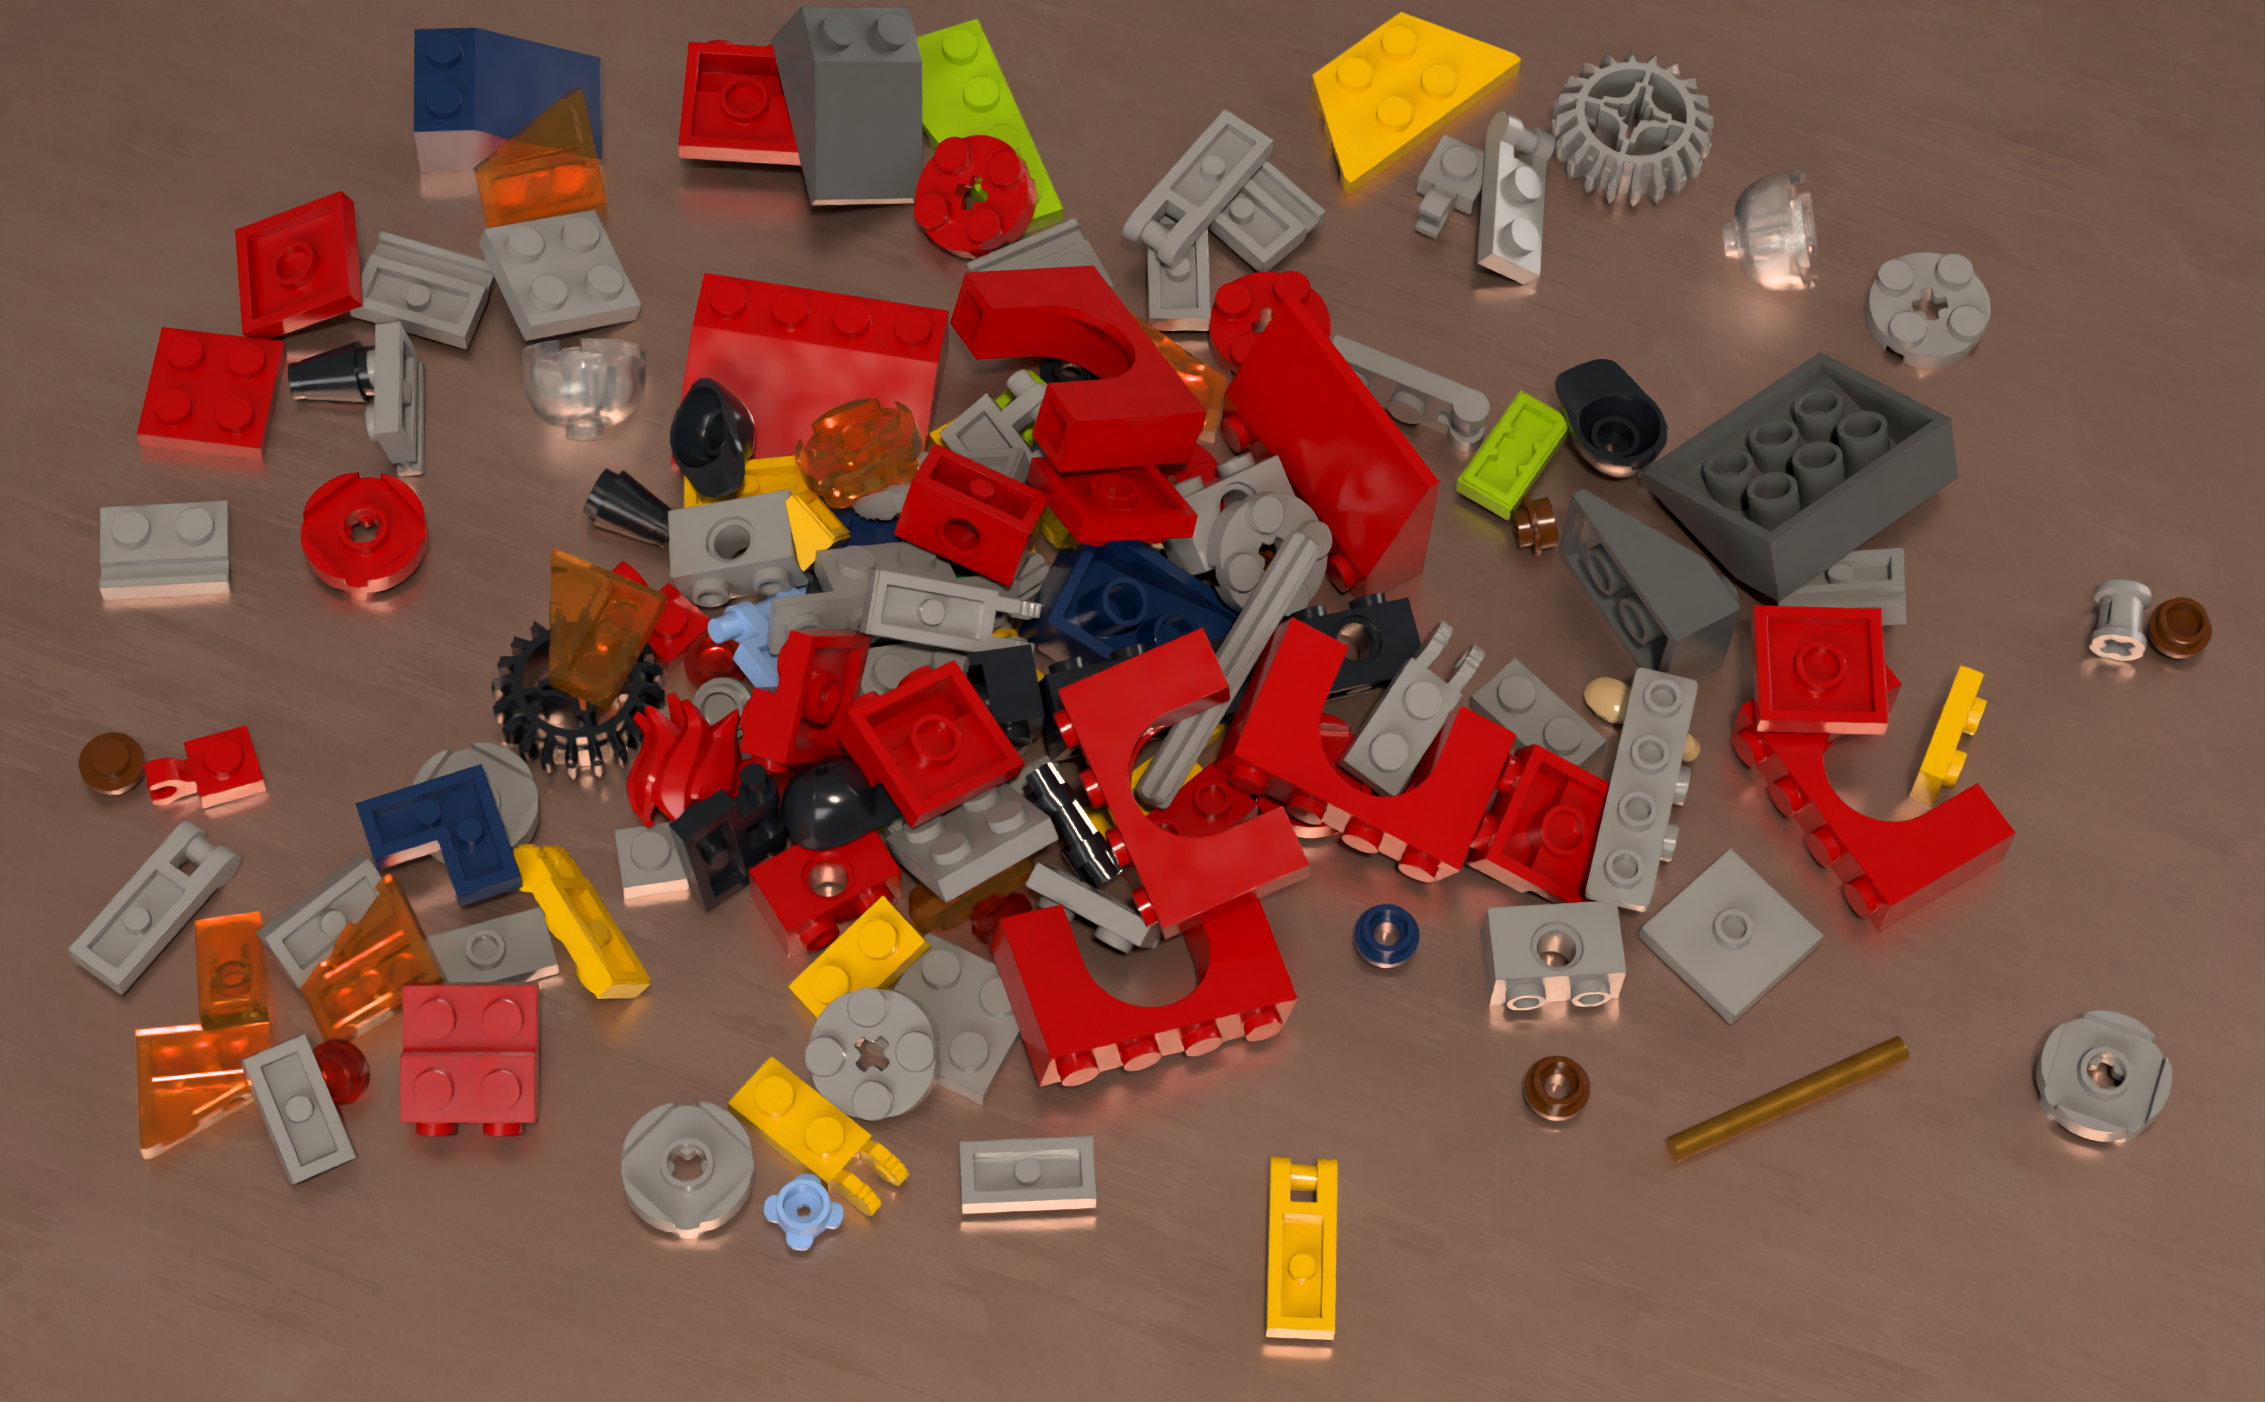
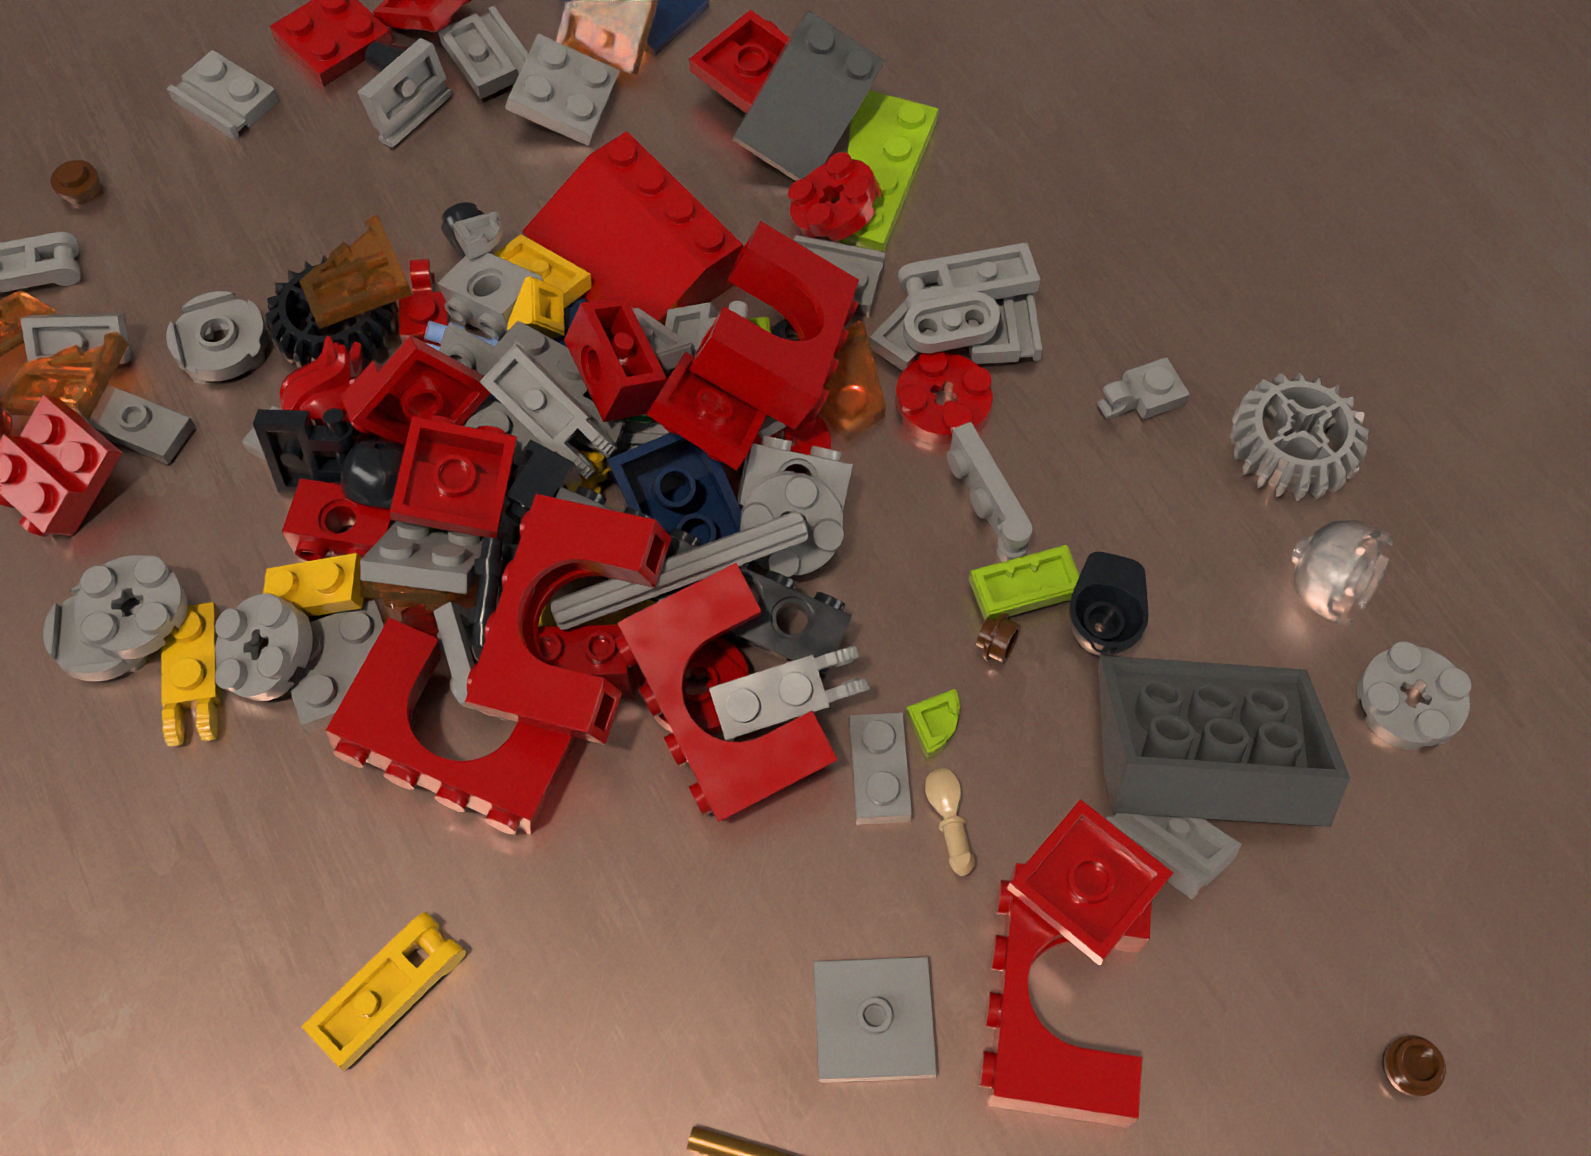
camera: 45 degrees right, 0 degrees up
red plate [143,725,266,809] -> none
red plate [300,472,429,600] -> none
dark blue plate [355,764,523,907] -> none
yellow hinge [513,844,651,999] -> none
clear cylinder [522,338,646,441] -> none
black cap [670,378,755,498] -> none
light blue plate [764,1173,844,1251] -> none
clear orange plate [795,398,923,508] -> none
light grey plate [959,1136,1096,1214] -> none
red slope [1220,294,1440,599] -> none
yellow wing [1311,12,1521,196] -> none
dark blue plate [1354,904,1420,968] -> none
red plate [1467,744,1610,904] -> none
light grey plate [1477,111,1556,285] -> none
light grey brick [1481,901,1626,1011] -> none
reddish brown plate [1524,1056,1591,1121] -> none
dark grey slope [1558,488,1741,680] -> none
light grey bracket [1585,667,1698,912] -> none
yellow plate [1909,665,1987,807] -> none
light grey bush [2089,579,2151,661] -> none
none -> light grey plate [73,555,188,659]
none -> light grey tile [453,212,503,260]
none -> light grey plate [903,292,1000,353]
none -> lime tile [906,689,960,760]

